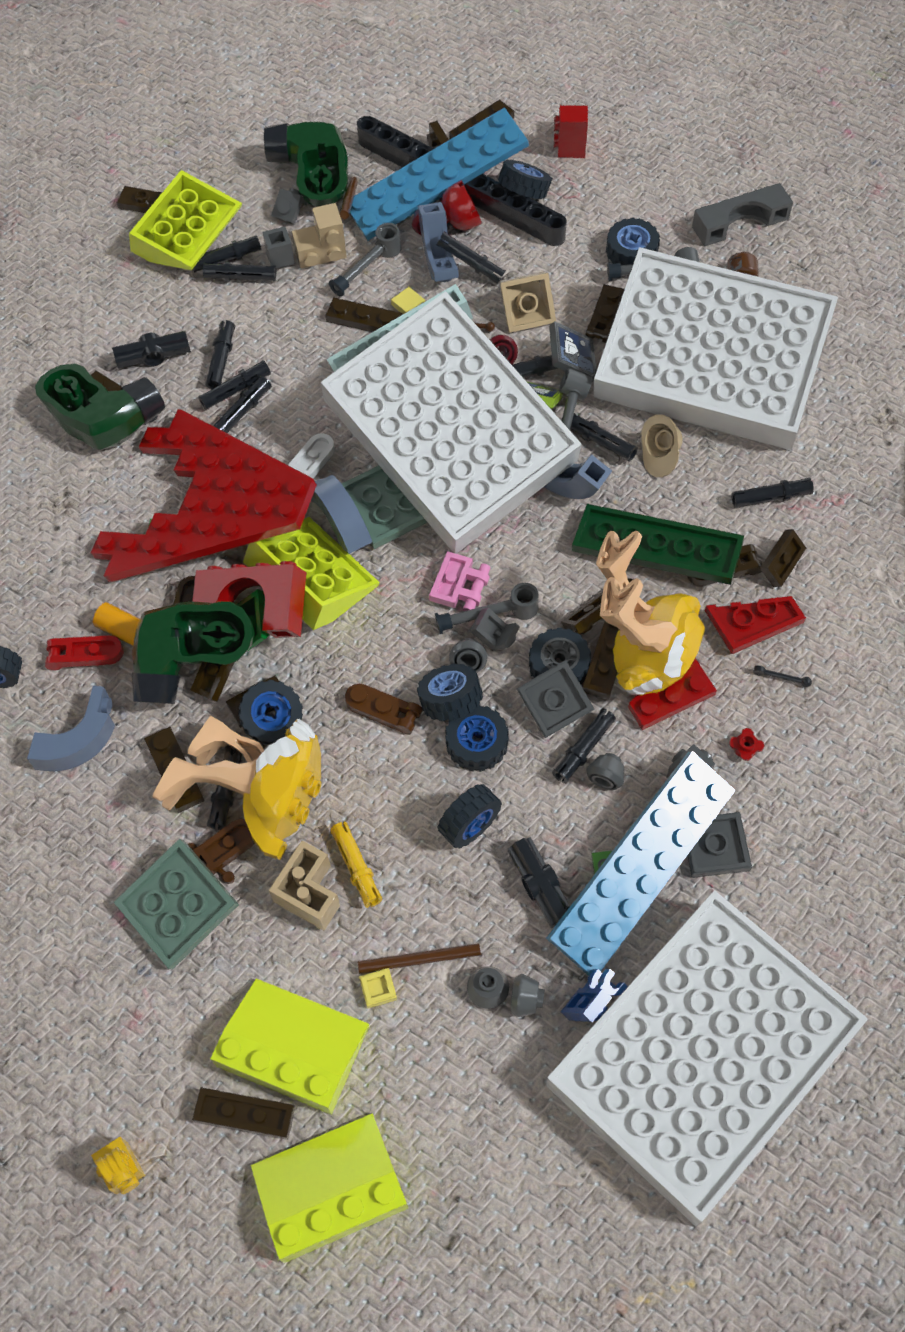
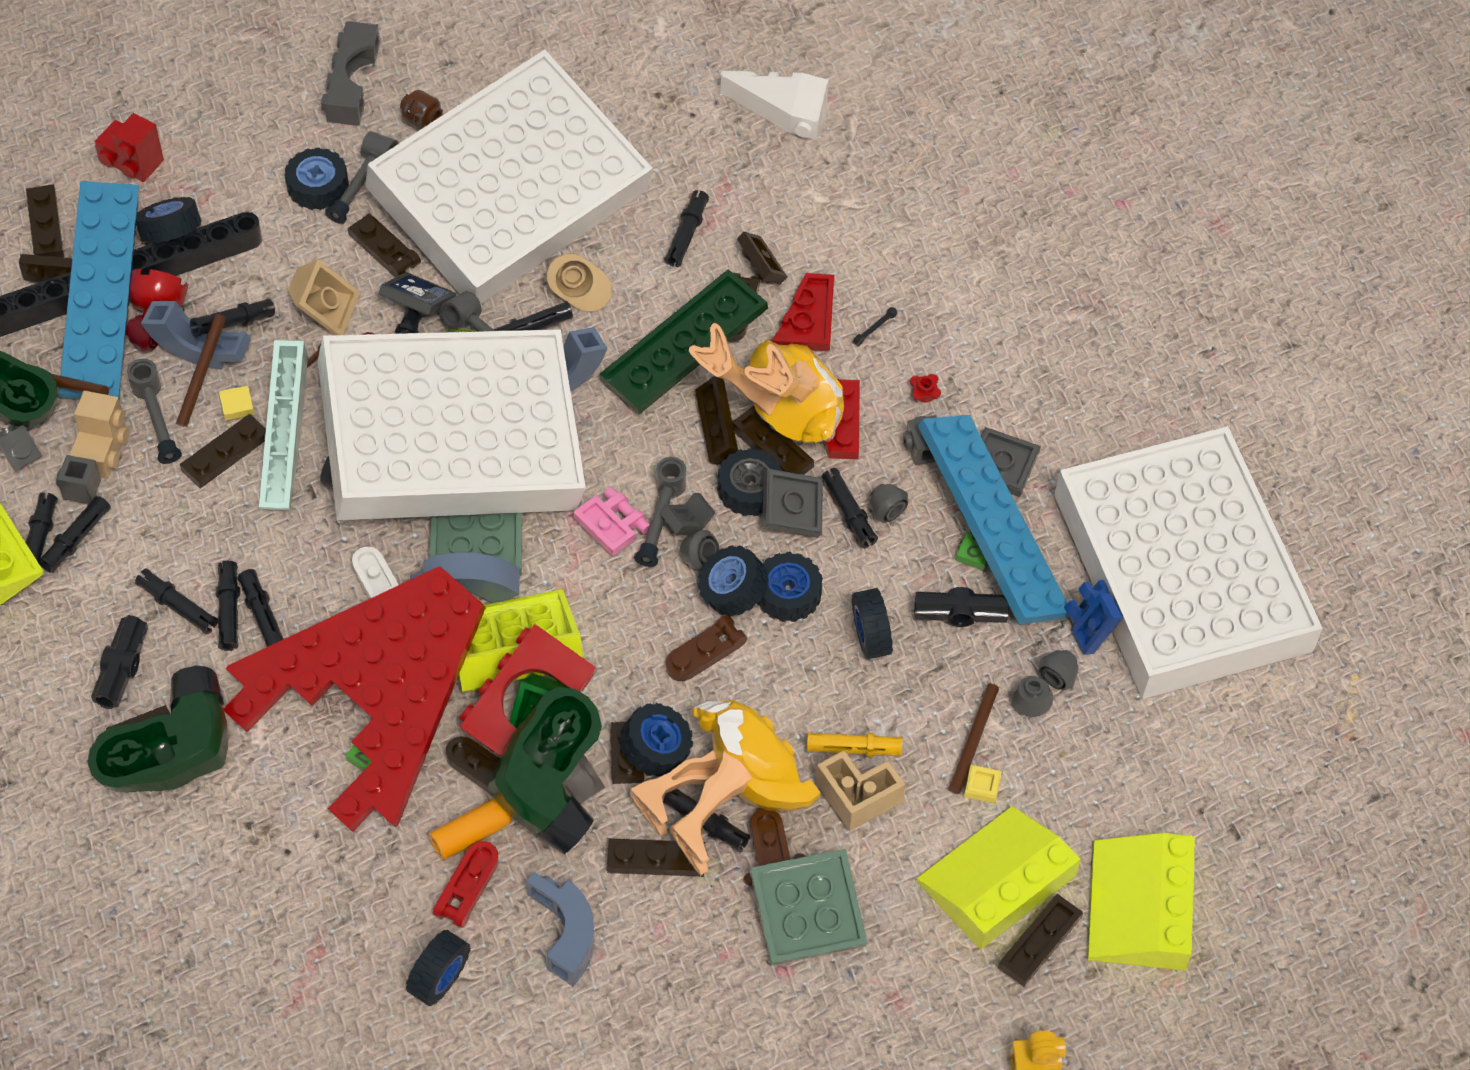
camera: 65 degrees left, 5 degrees down
none -> reddish brown bar [176,314,226,427]

